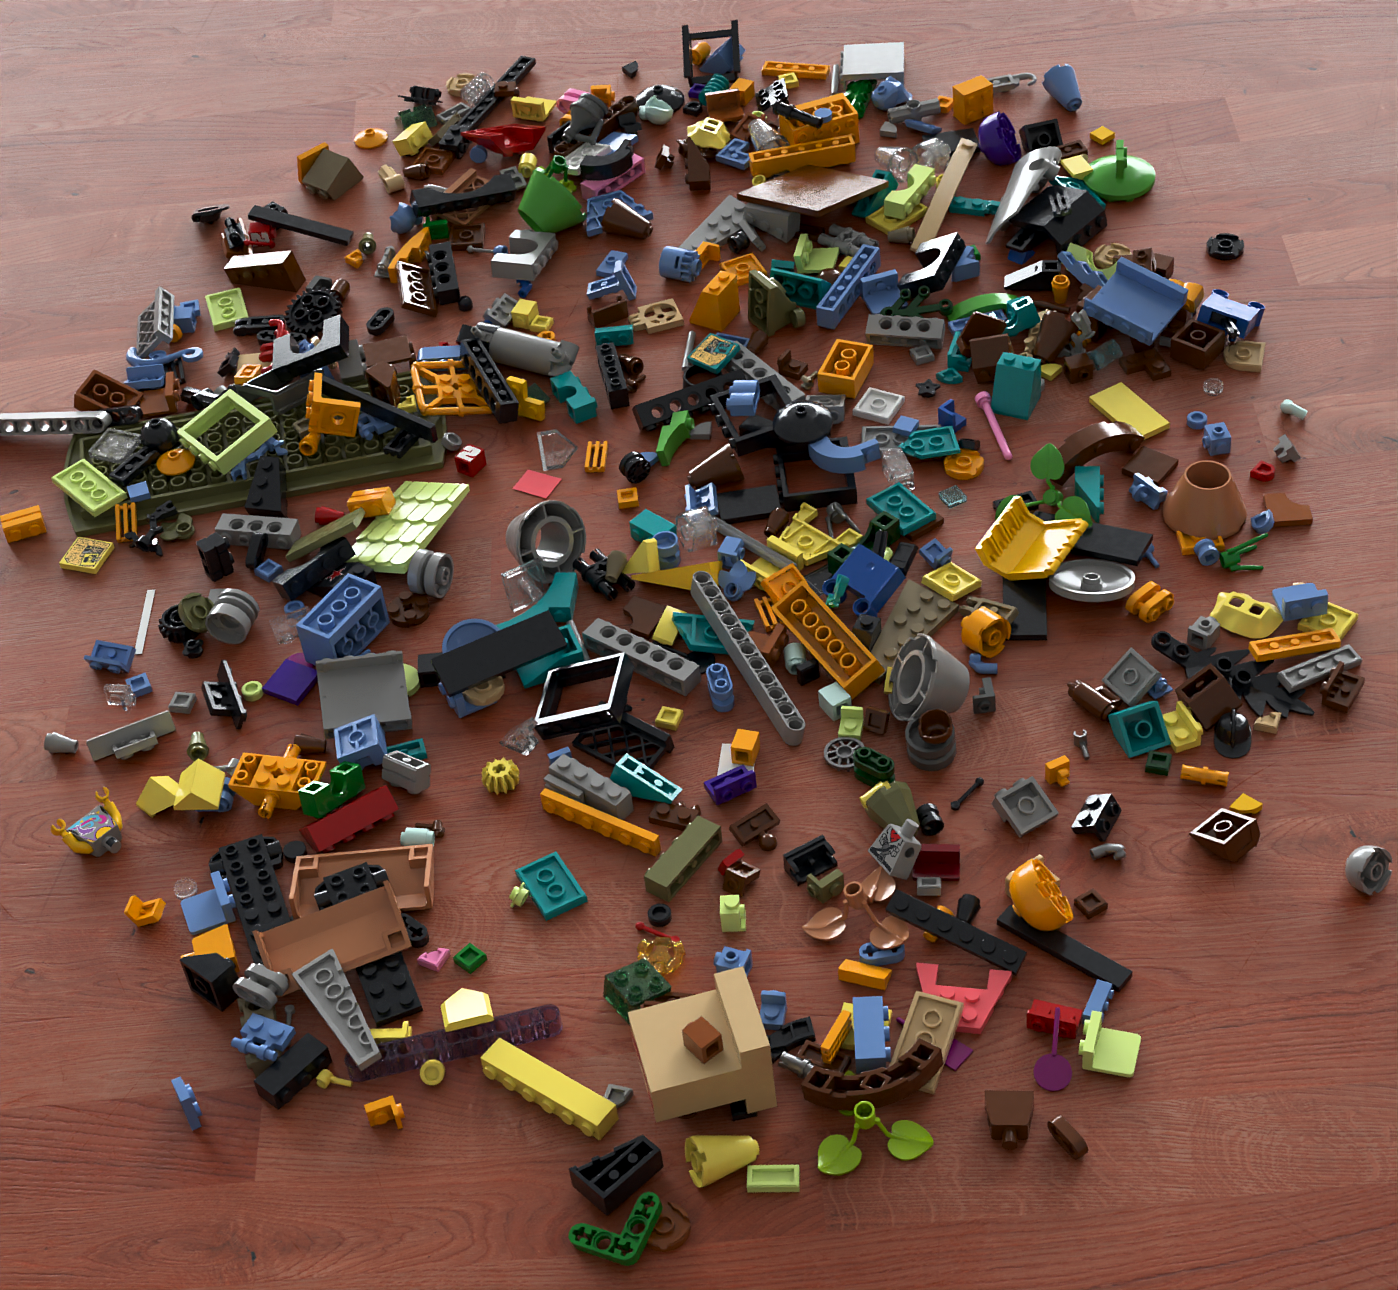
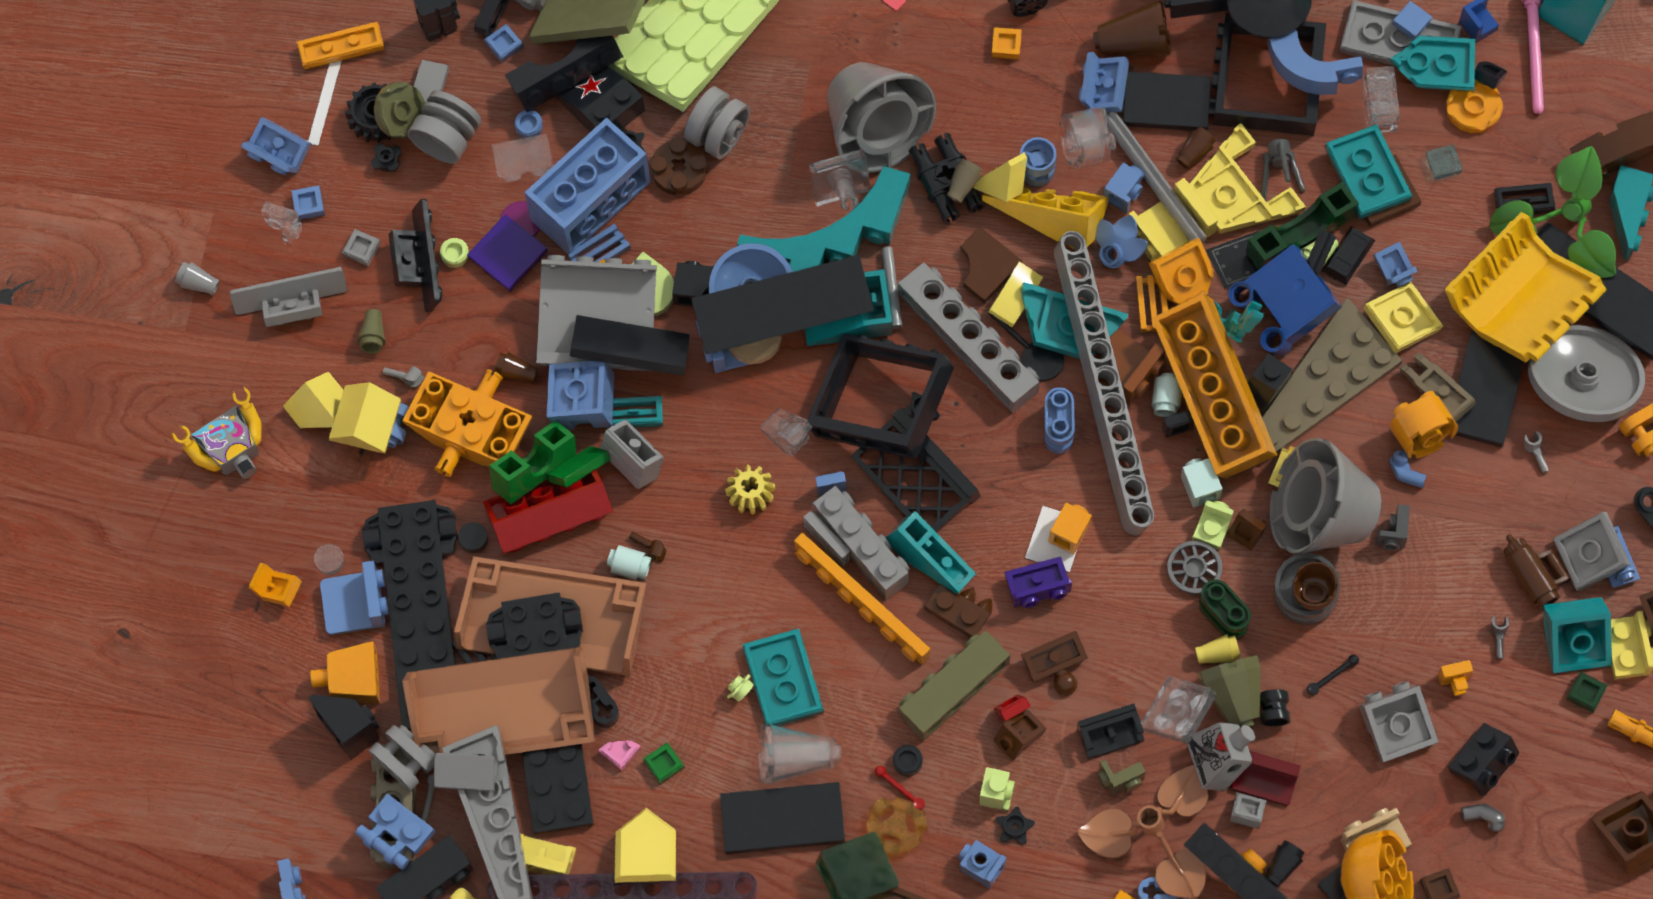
camera: 10 degrees right, 25 degrees up
teal brick [629,509,677,543] -> none
light yellow tile [655,706,684,731] -> none
none -> light orange tile [297,21,385,70]
none -> light grey slope [434,753,498,791]
none -> green tile [547,446,610,488]
none -> black tile [570,315,690,376]
none -> black tile [720,782,845,854]
none -> clear cone [758,724,841,784]
none -> black plate [996,807,1035,844]
none -> clear plate [1141,676,1218,744]
none -> light grey hand [1523,431,1549,473]

